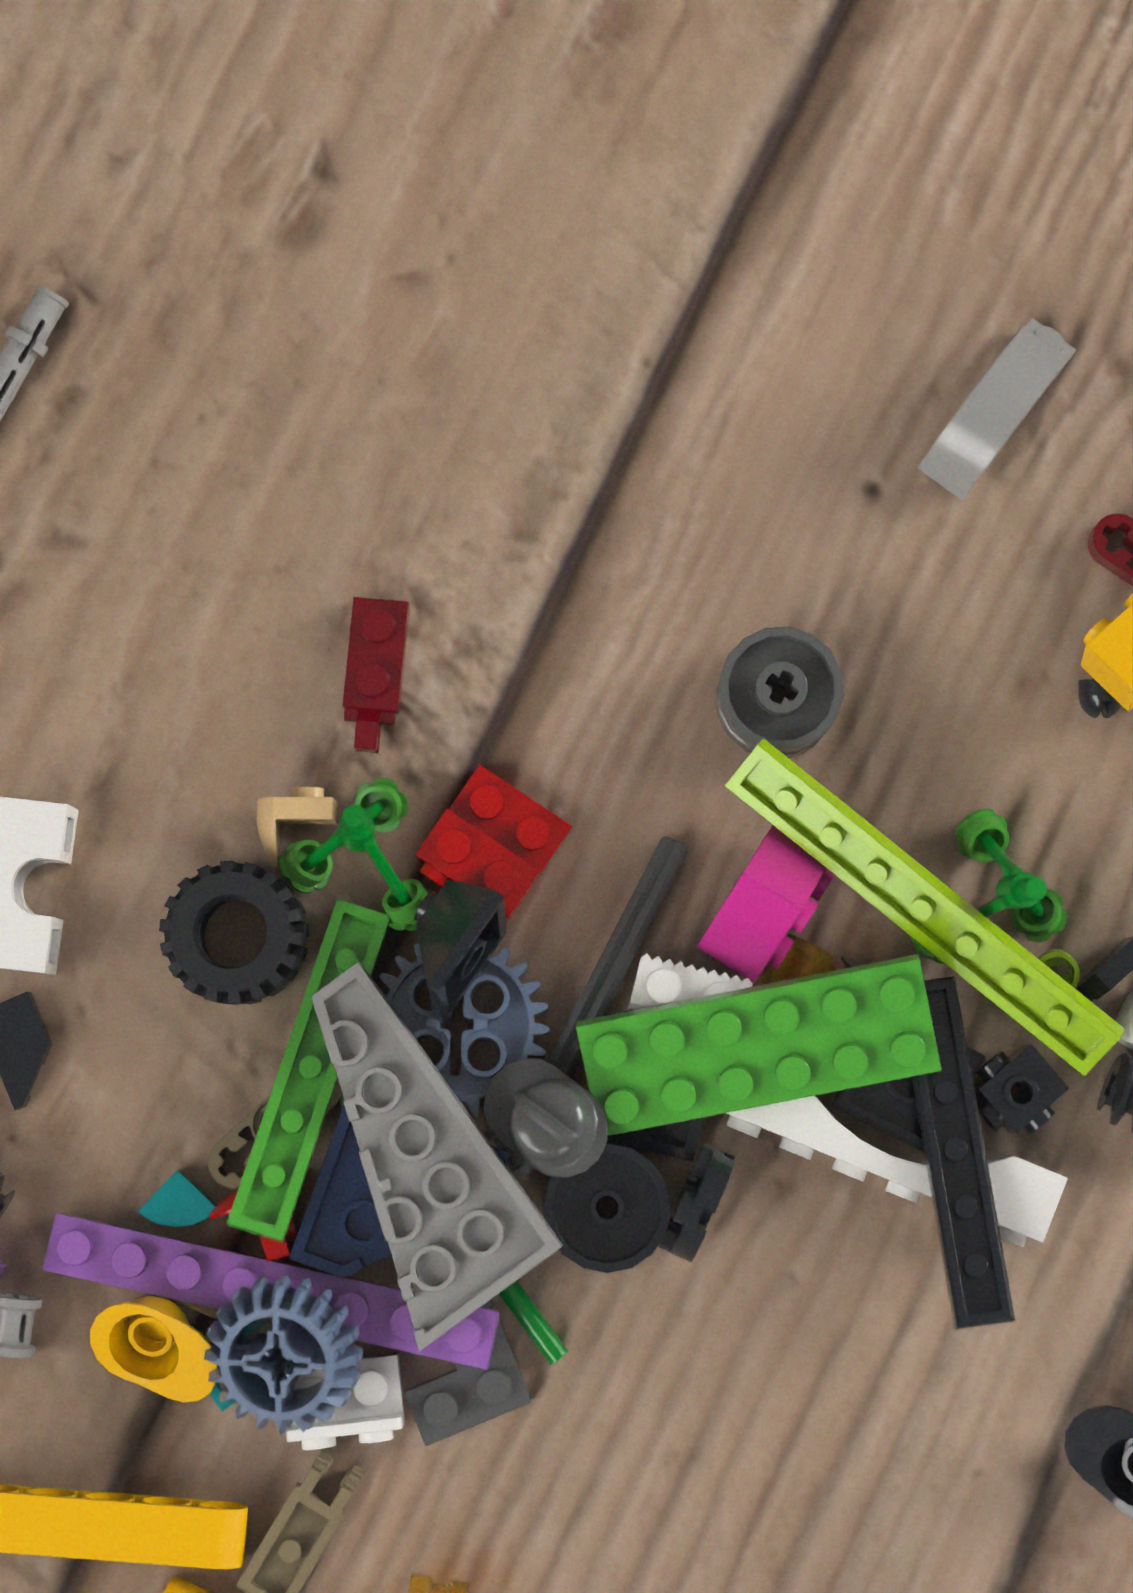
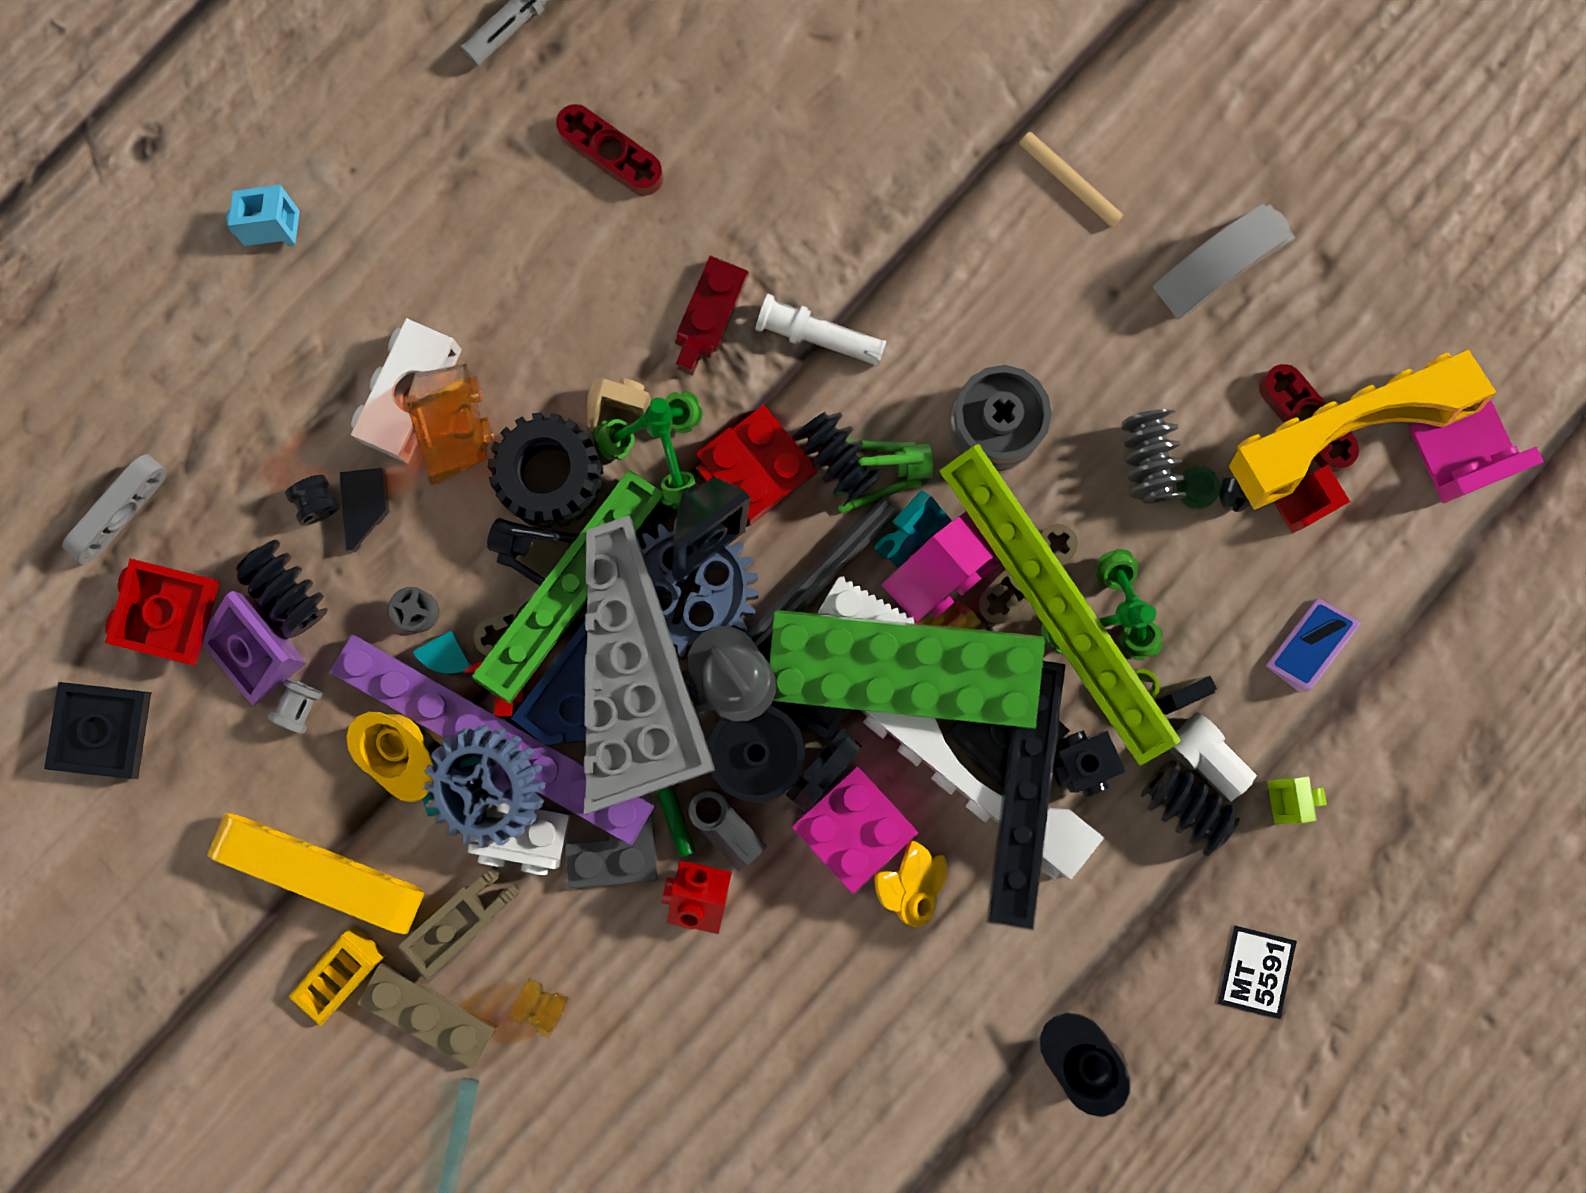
camera: 10 degrees right, 0 degrees up
none -> dark grey wheel [388,587,439,633]
none -> clear orange slope [406,363,494,486]
none -> black plant [487,518,579,586]
none -> dark red beam [556,104,663,196]
none -> red brick [662,861,732,934]
none -> dark grey piece [689,788,767,872]
none -> white pin [755,294,887,367]
none -> black piece [792,411,884,507]
none -> dark pink brick [792,766,919,894]
none -> bright green plant [837,439,934,513]
none -> teal plate [874,490,952,568]
none -> yellow plate [875,840,948,927]
none -> dark tan beam [976,524,1078,626]
none -> tan bar [1019,131,1123,227]
none -> dark grey piece [1121,409,1187,503]
none -> clear green plate [1176,466,1220,509]

